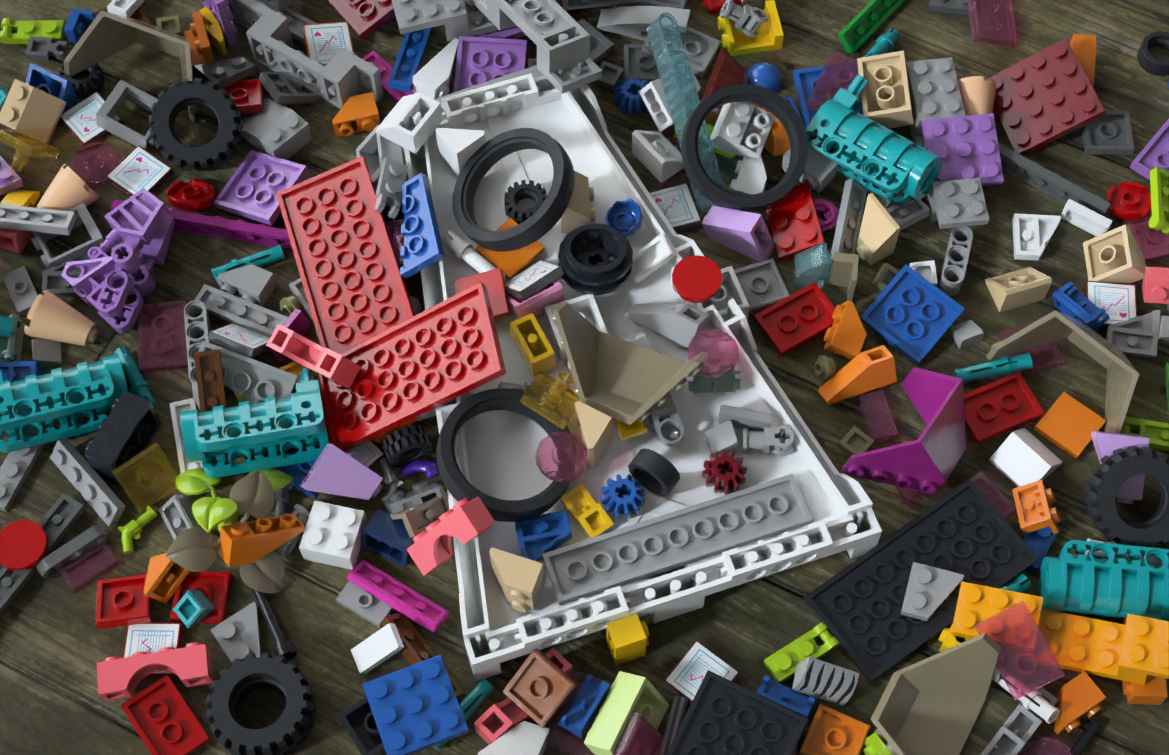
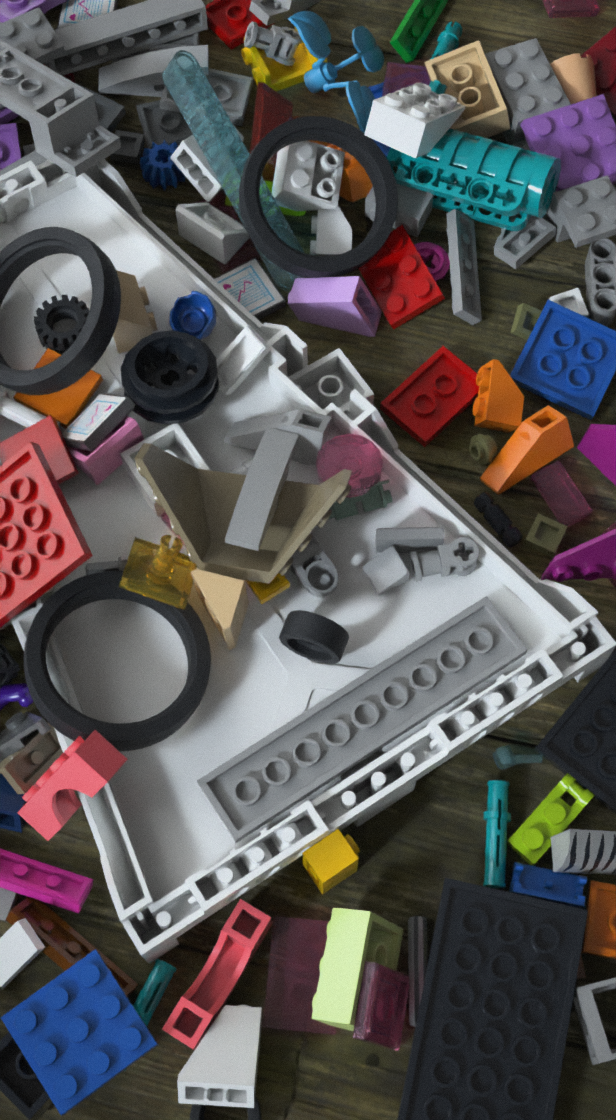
camera: 15 degrees left, 5 degrees up
tan slope [489,547,545,612] -> none
tile [502,649,577,728] -> none
yellow brick [510,313,556,377] -> none
blue wing [515,510,572,562] -> none
clear pink tile [535,432,589,483] -> none
blue hinge [558,674,610,739] -> none
yellow slope [559,483,614,538] -> none
blue gear [601,473,645,519] -> none
white tile [664,640,740,704] -> none
red tile [672,256,722,303] -> none
dark red gear [702,449,747,495] -> none
light grey tile [734,258,790,315] -> none
blue hair [747,62,781,93] -> none
clear light blue slope [793,243,832,289] -> none
dark tan panel [828,252,859,301] -> none
tan slope [856,193,900,266] -> none
none -> light grey slope [225,427,299,551]
none -> dark azure plant [288,11,384,133]
none -> white slope [364,83,466,159]
none -> black axle [474,492,523,548]
none -> teal pin [483,780,511,889]
none -> clear light blue hand [492,745,543,770]

